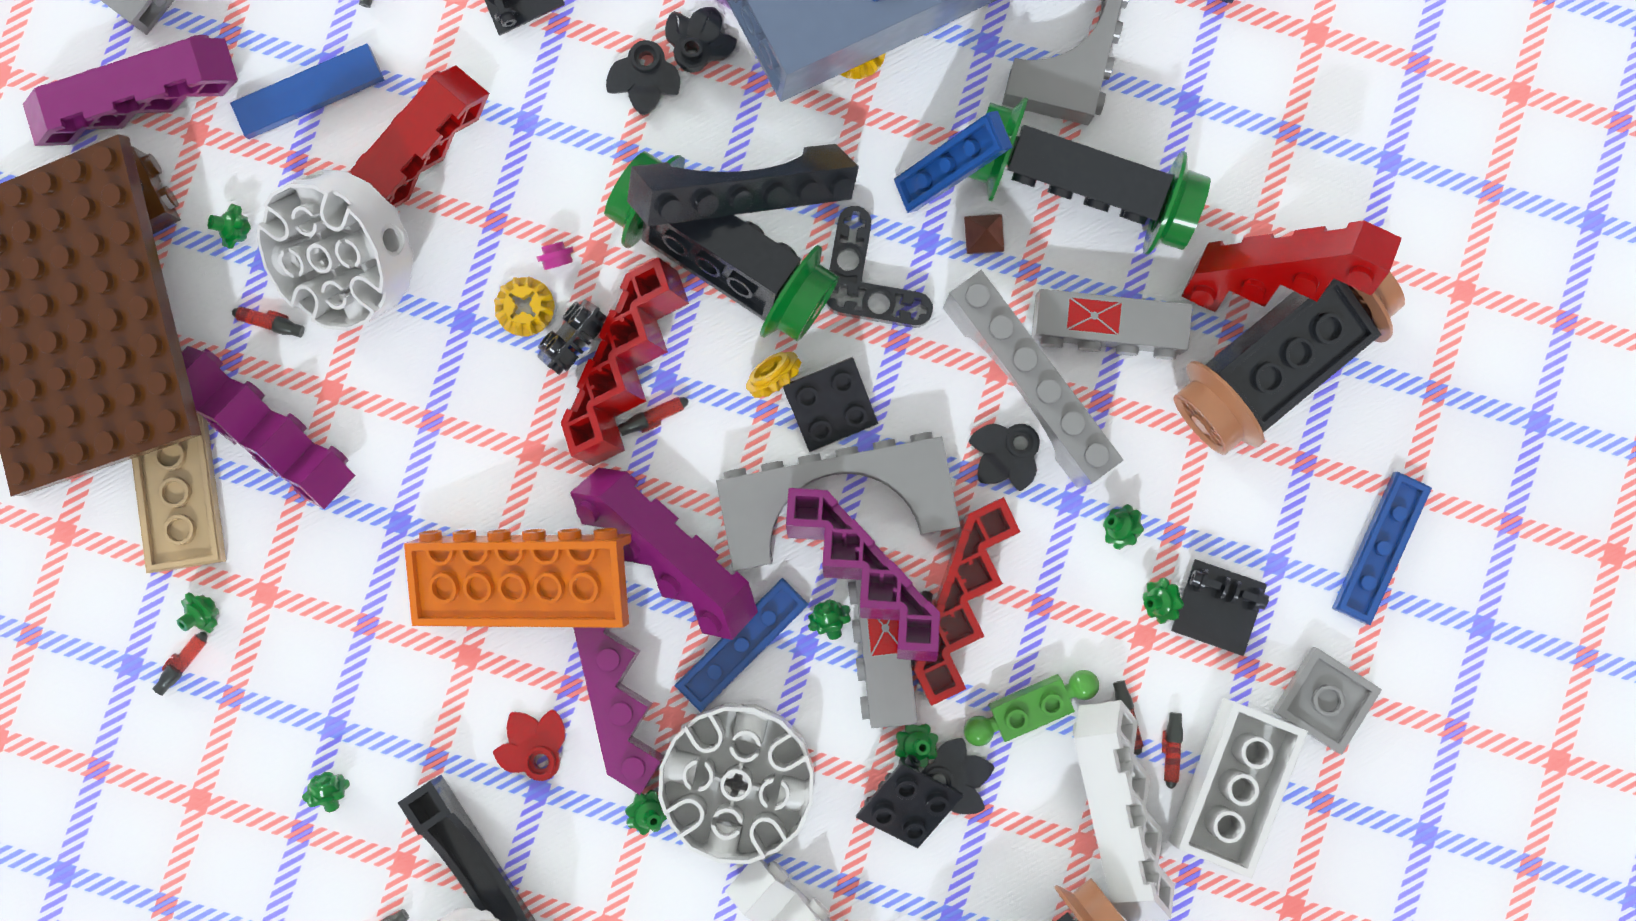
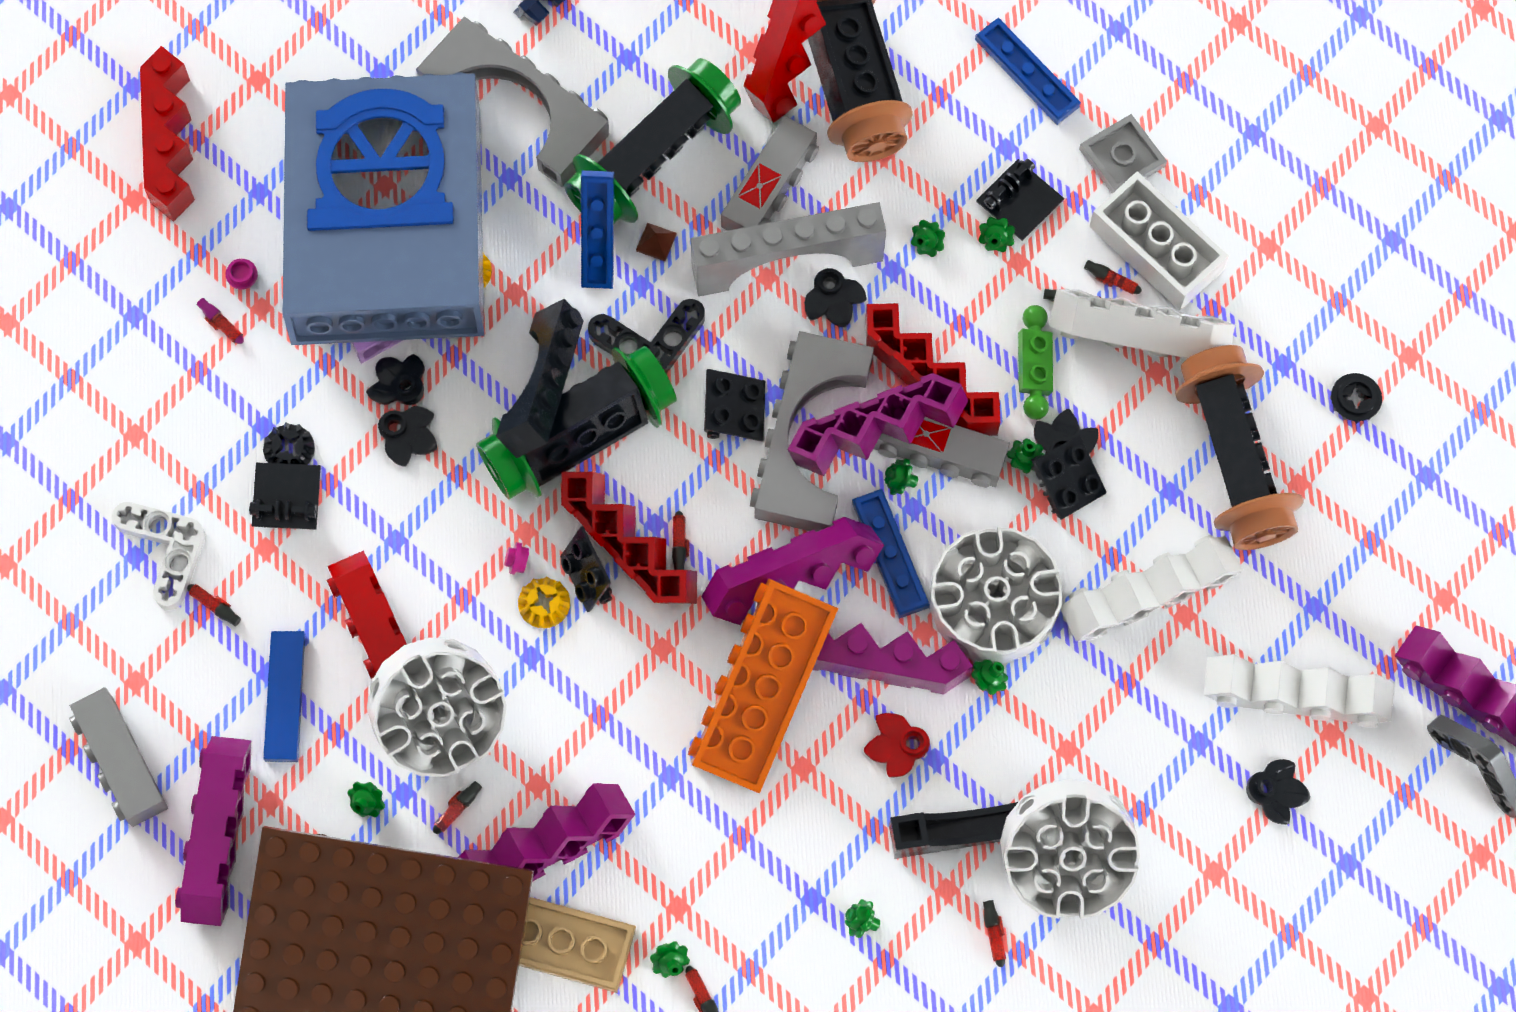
camera: 70 degrees left, 15 degrees down
yellow gear [746,351,802,398] -> none

